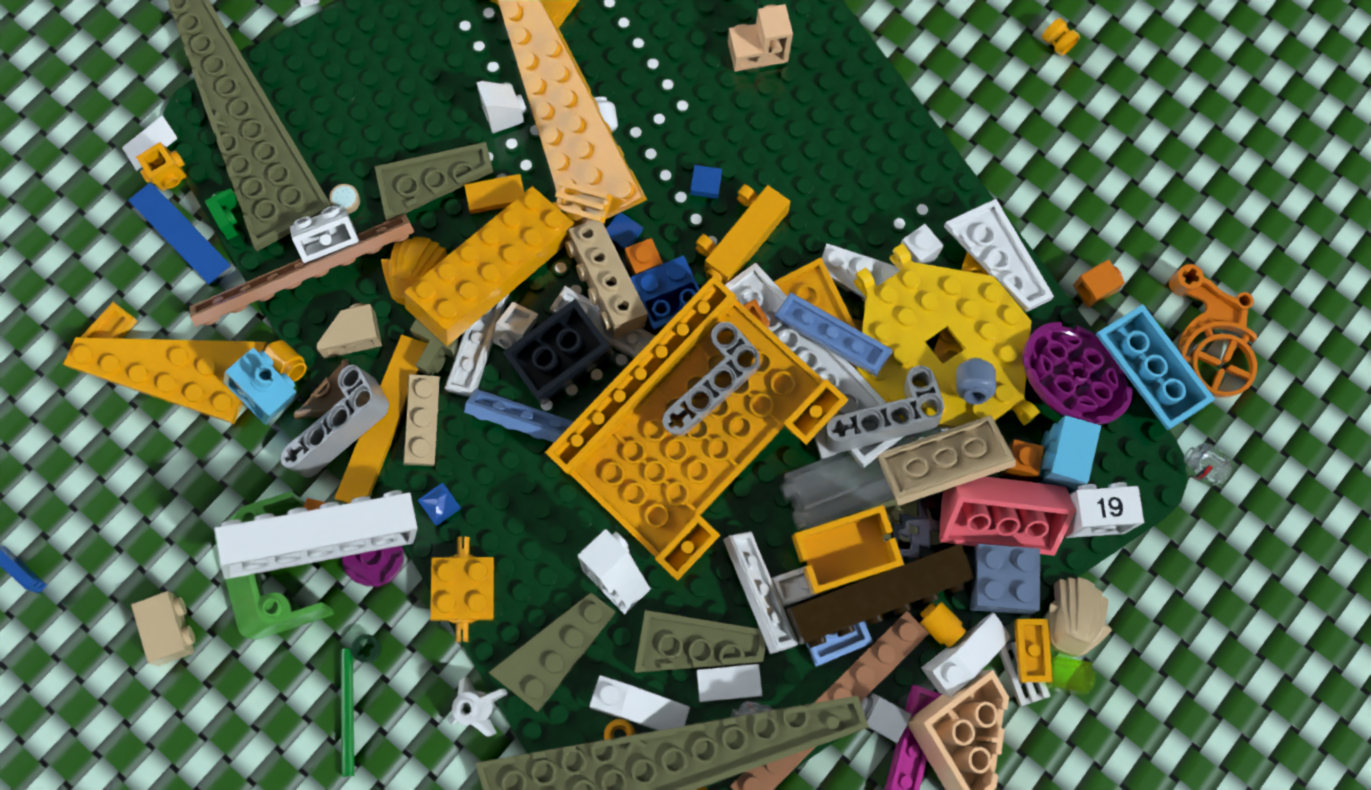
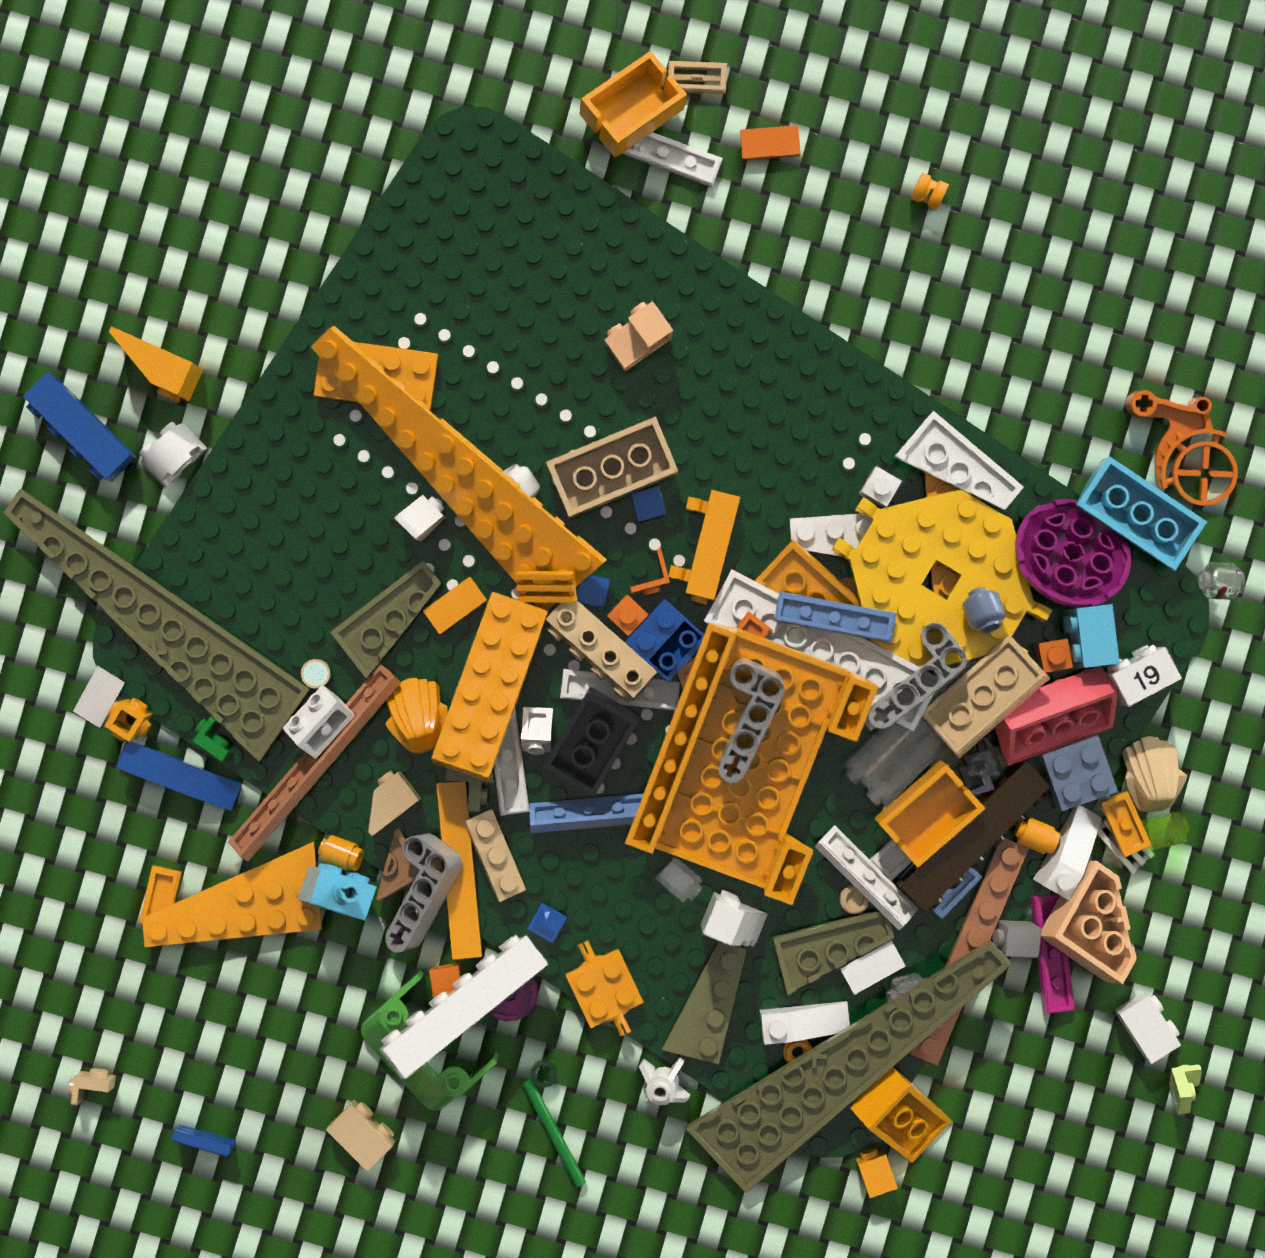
camera: 15 degrees left, 15 degrees up
orange brick [1072,260,1125,308] -> none
none -> tan brick [546,416,678,519]
none -> orange bracket [630,548,670,596]
none -> clear brick [656,856,703,902]
none -> tan tile [839,884,869,914]

